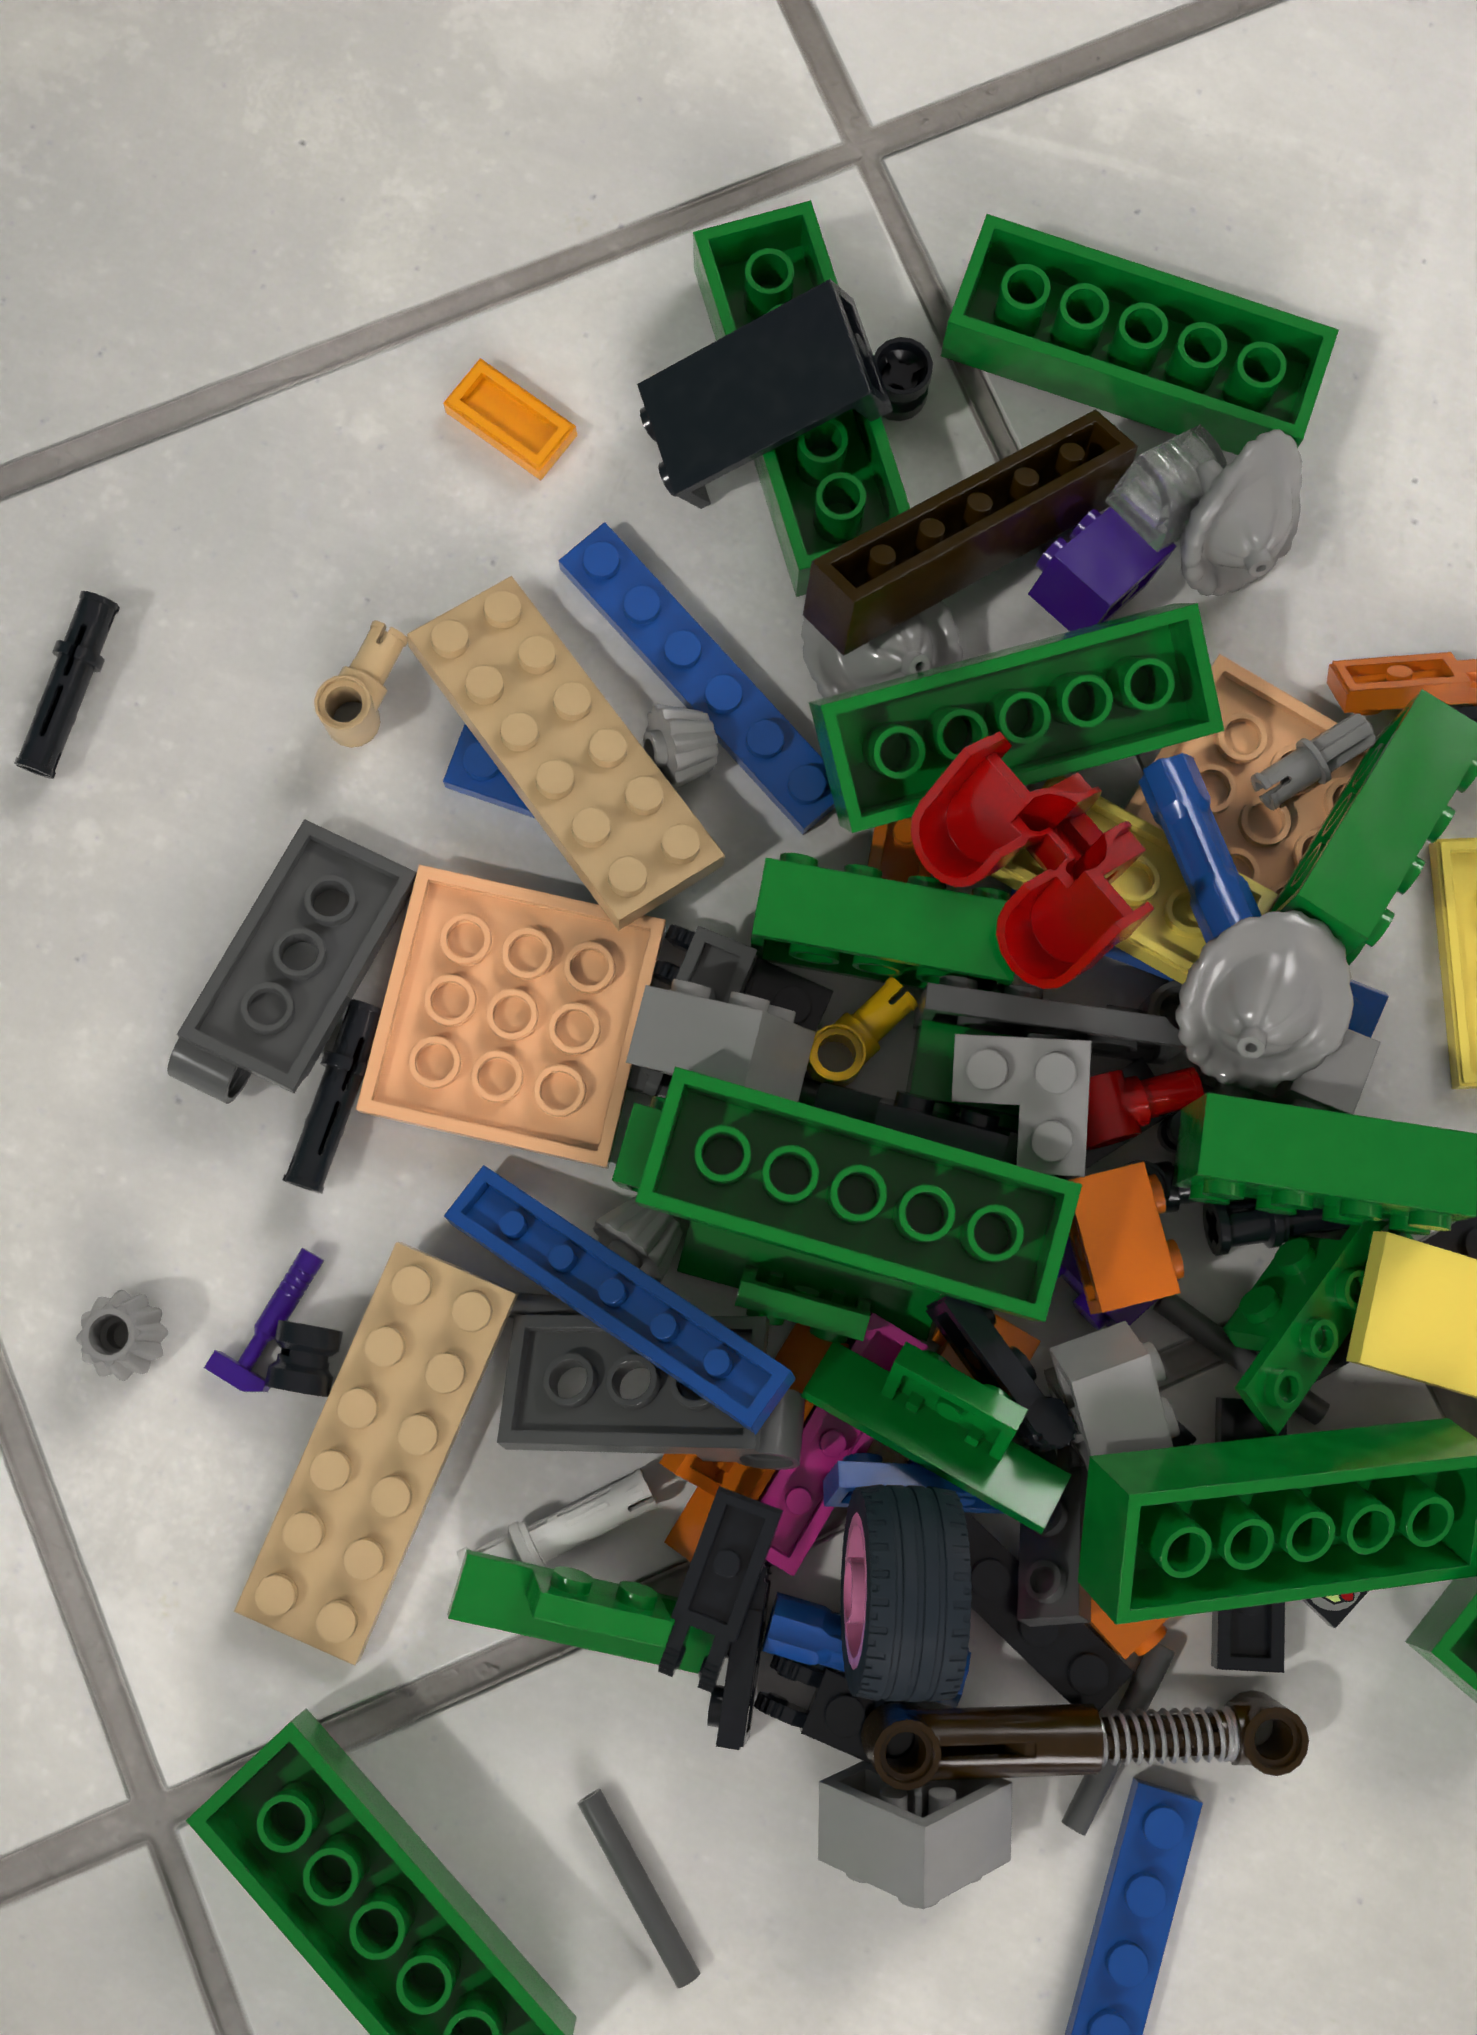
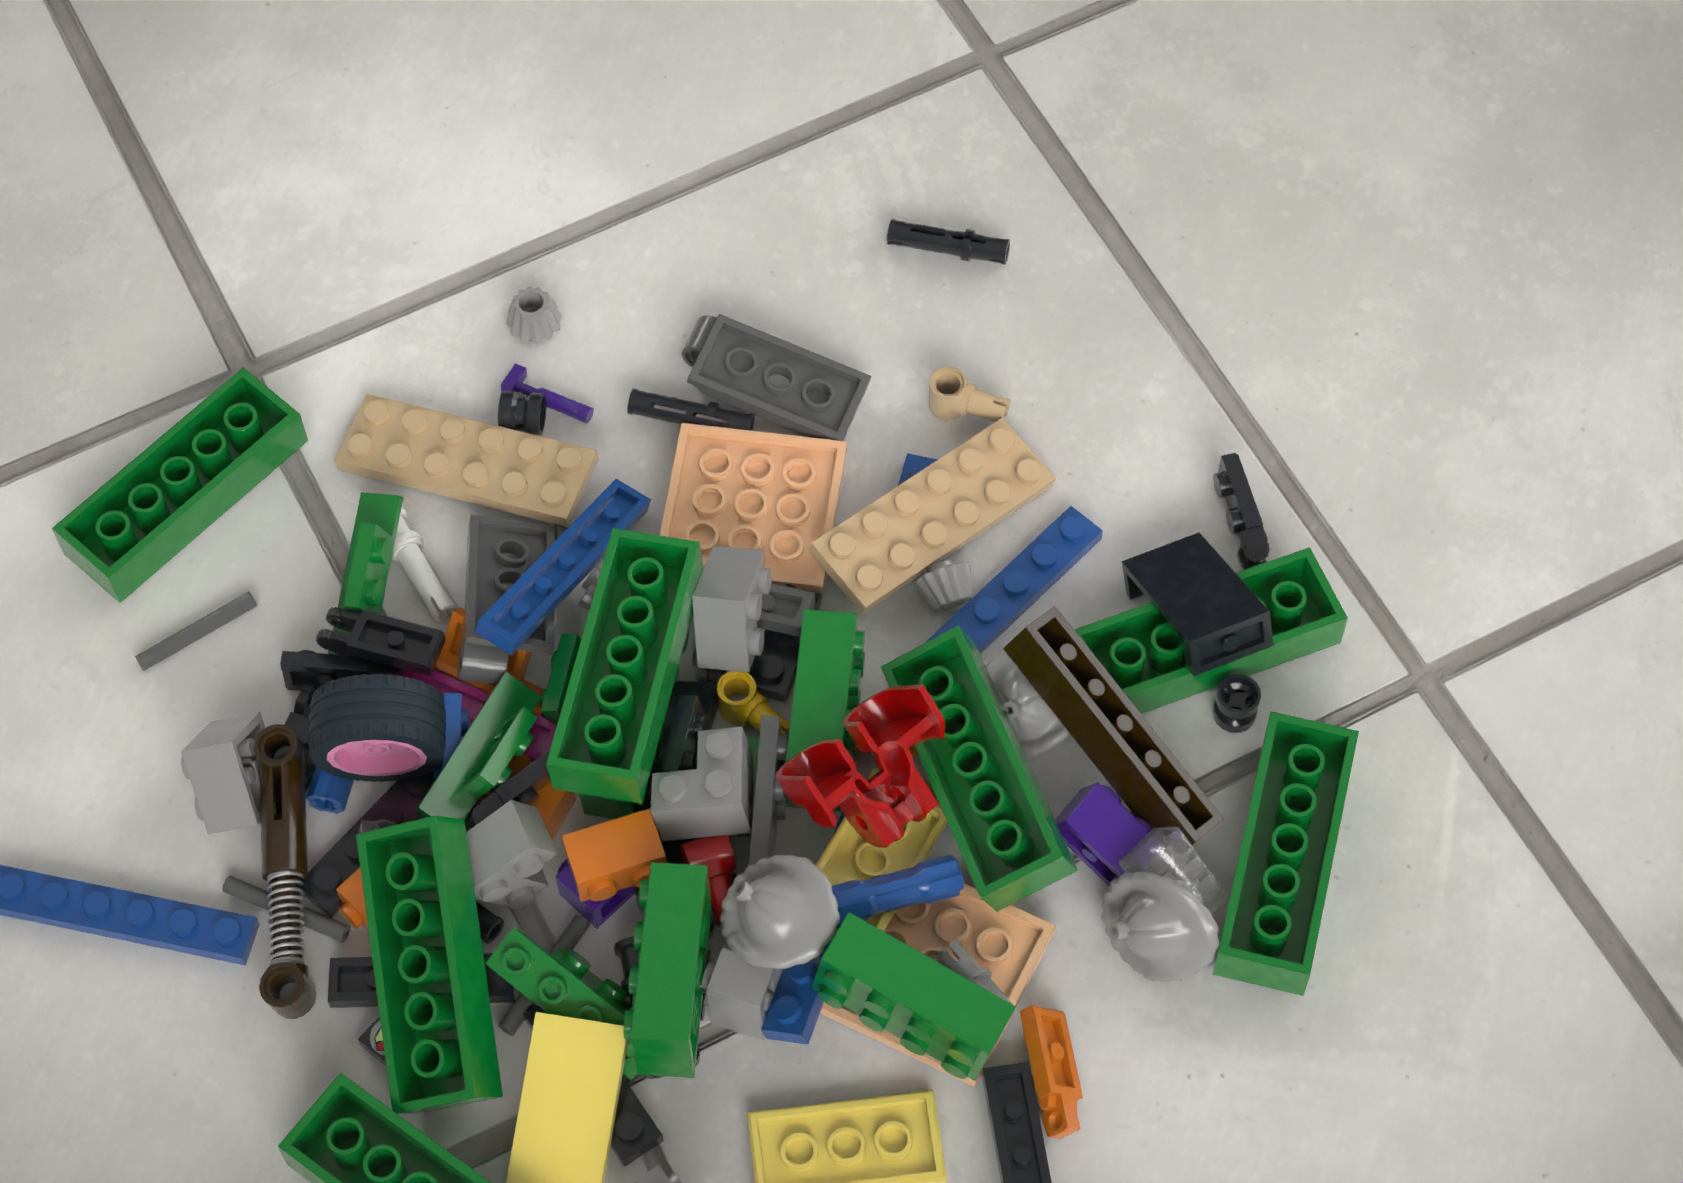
camera: 90 degrees right, 20 degrees down
light orange tile [443,358,577,481] -> none
none -> black hinge [1213,453,1270,570]

